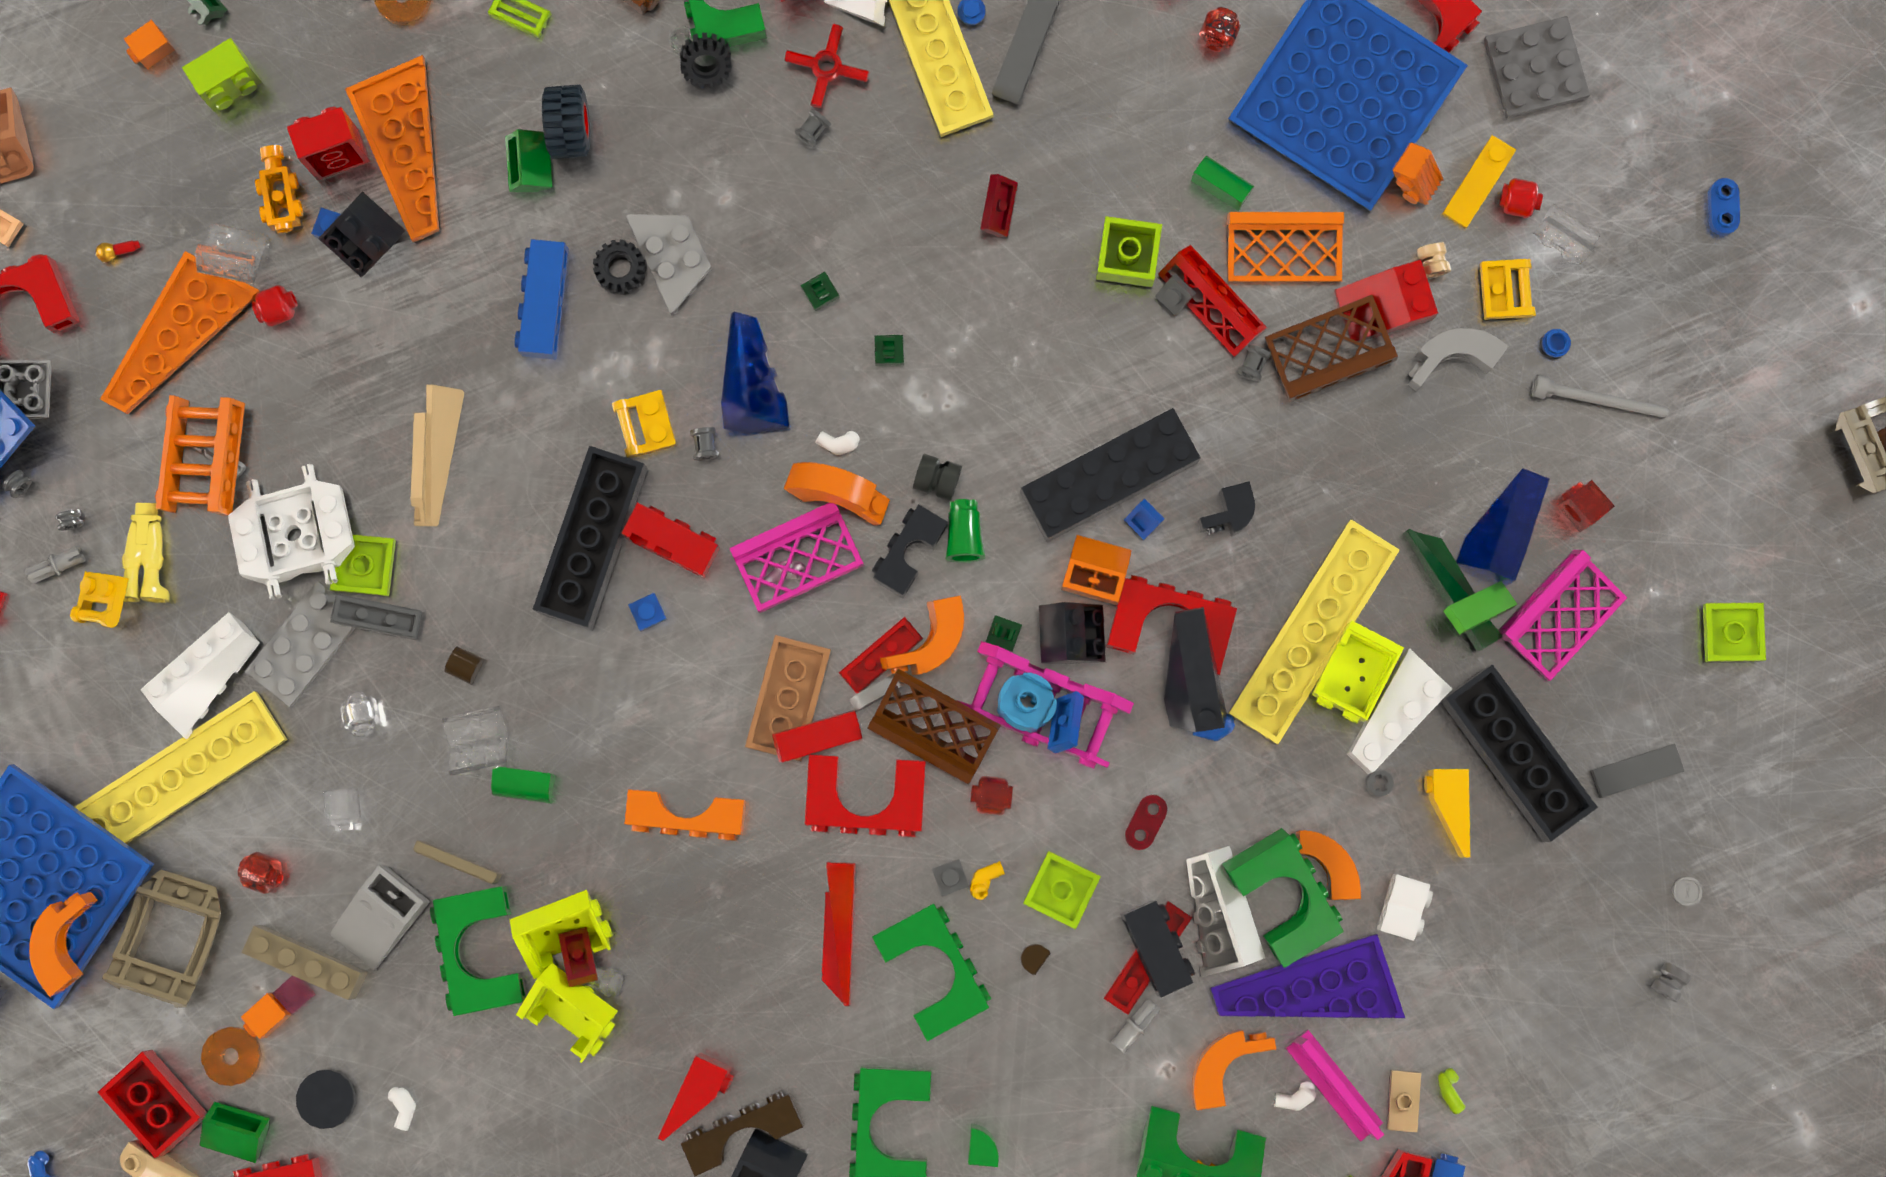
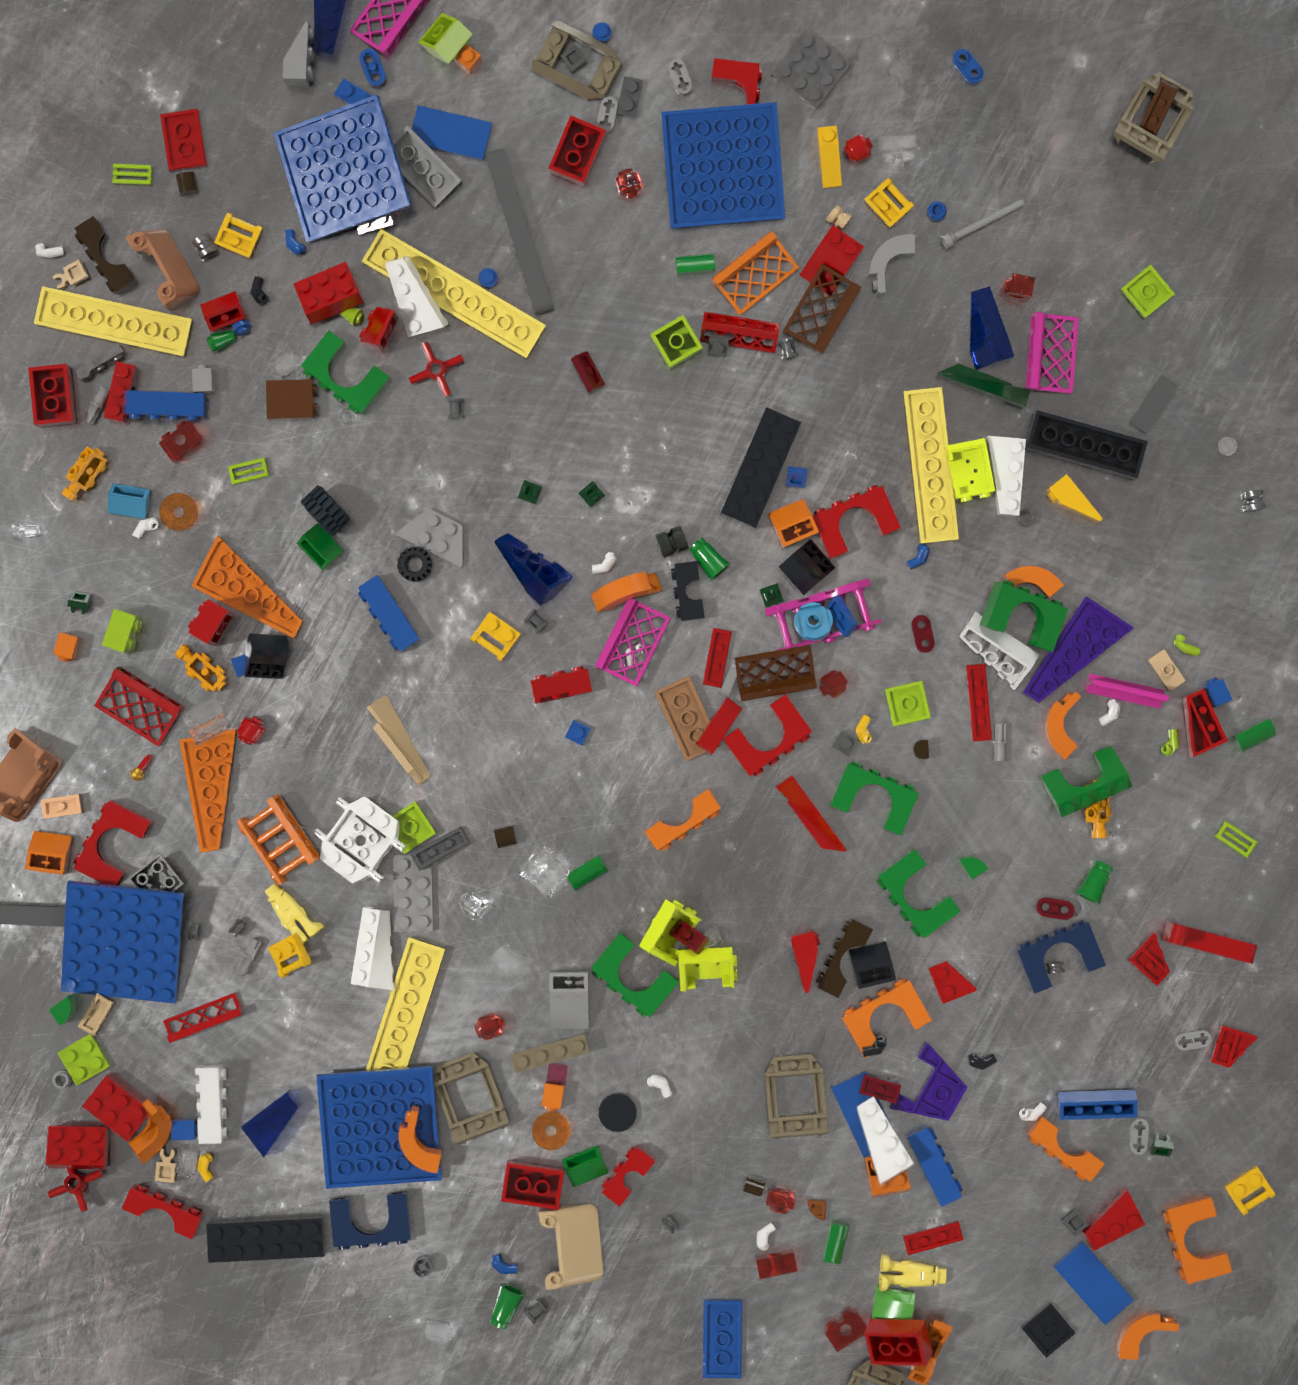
camera: 40 degrees left, 5 degrees up
dark tan tile [413,840,502,884] -> none
black brick [533,446,648,631] -> none
black tyre [680,33,732,88] -> none
orange arch [880,595,964,675] -> none
black brick [1121,900,1195,998] -> none
black wedge [1164,607,1227,732] -> none
black brick [1198,481,1255,536] -> none
white brick [1377,874,1433,941] -> none
orange brick [1392,142,1444,205] -> none
bright green tile [1443,581,1518,635] -> none
none -> red fence [94,666,184,747]

